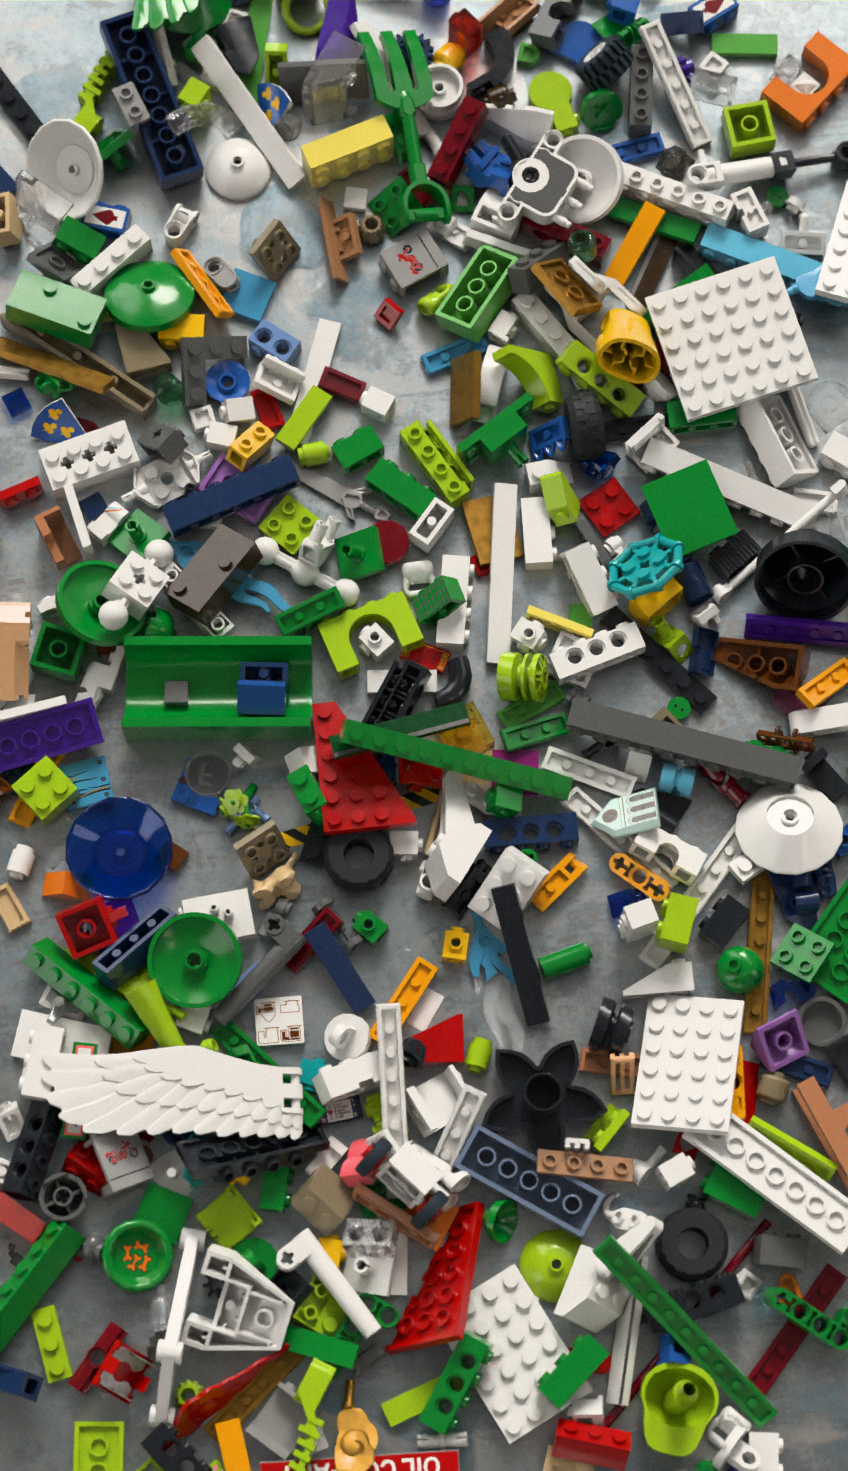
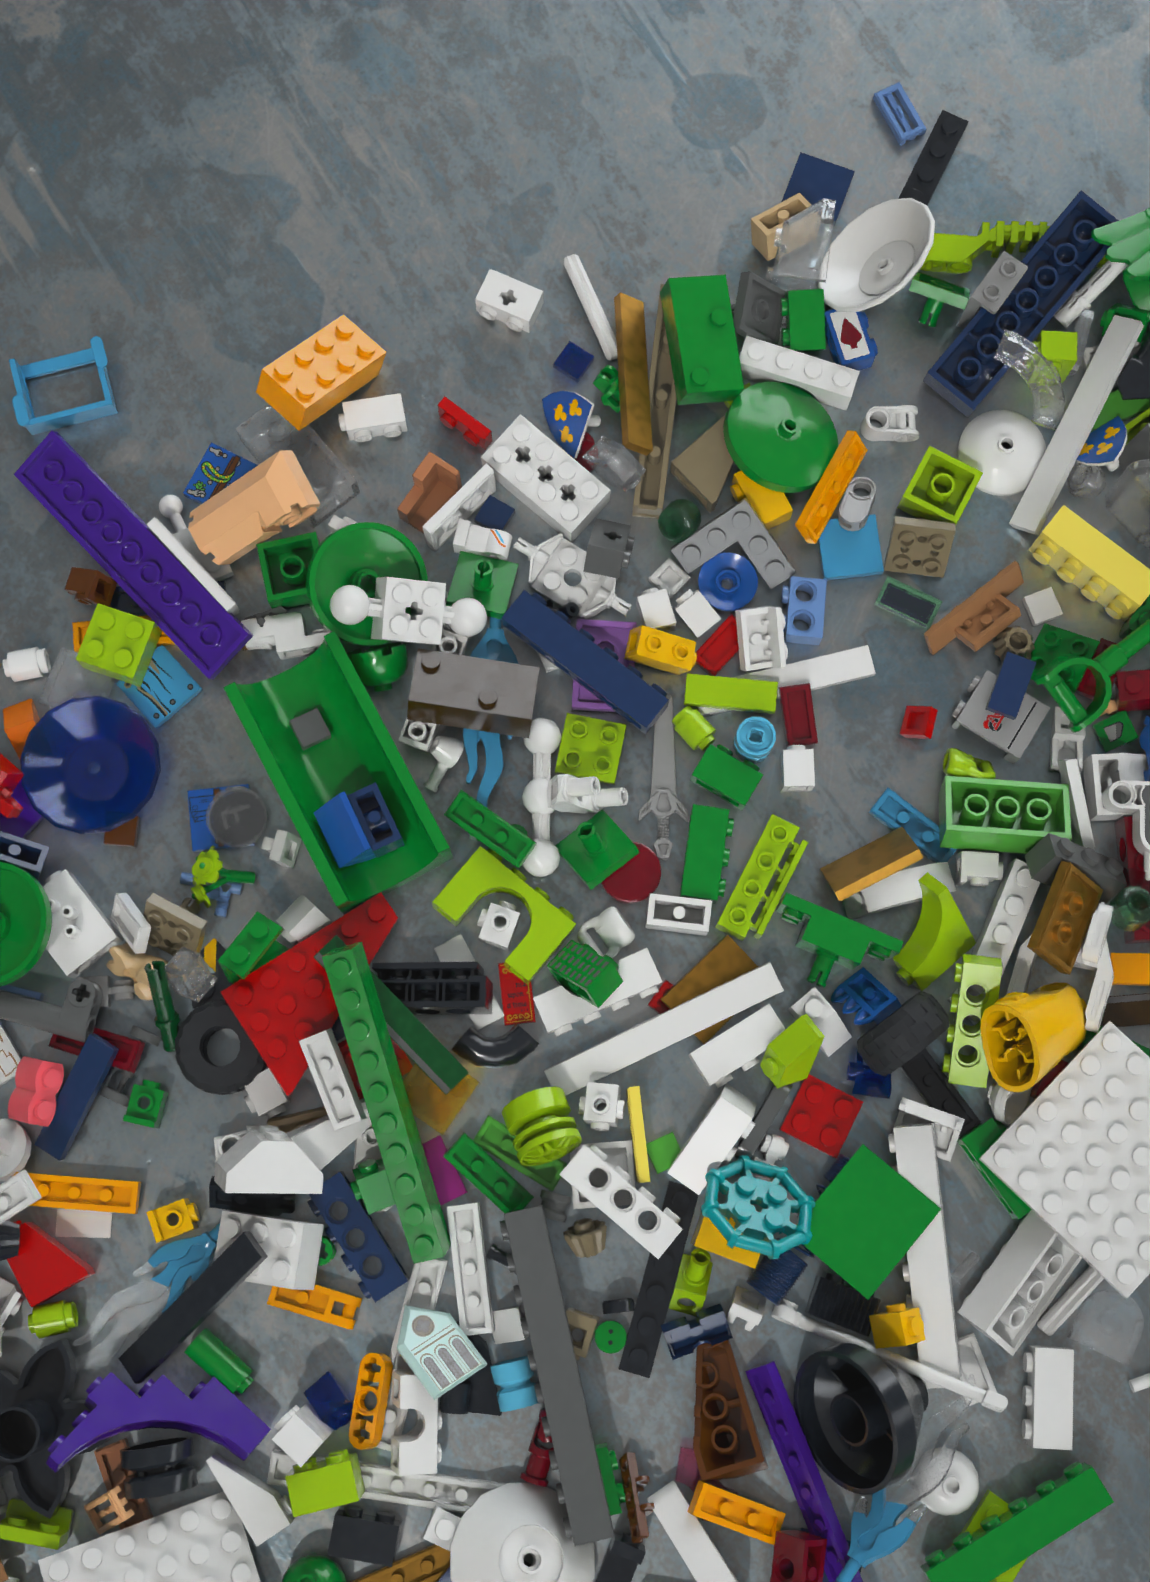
camera: 60 degrees right, 5 degrees up
none -> coral brick [8,1056,64,1127]
none -> dark purple arch [46,1372,271,1473]
none -> white tile [110,892,151,954]
none -> dark green pin [144,961,180,1052]
none -> clear brick [165,947,217,1002]
none -> white plate [299,1028,367,1131]
none -> white bar [423,736,464,792]
none -> dark tan piece [563,1218,607,1258]
none -> clear brick [582,436,646,492]
none -> black tile [602,1298,635,1314]
none -> medium azure wheel [733,717,776,764]
none -> yellow brick [869,1303,926,1349]
none -> tile [874,576,942,630]
none -> lime brick [897,446,983,526]
none -> dark blue tile [985,651,1036,720]

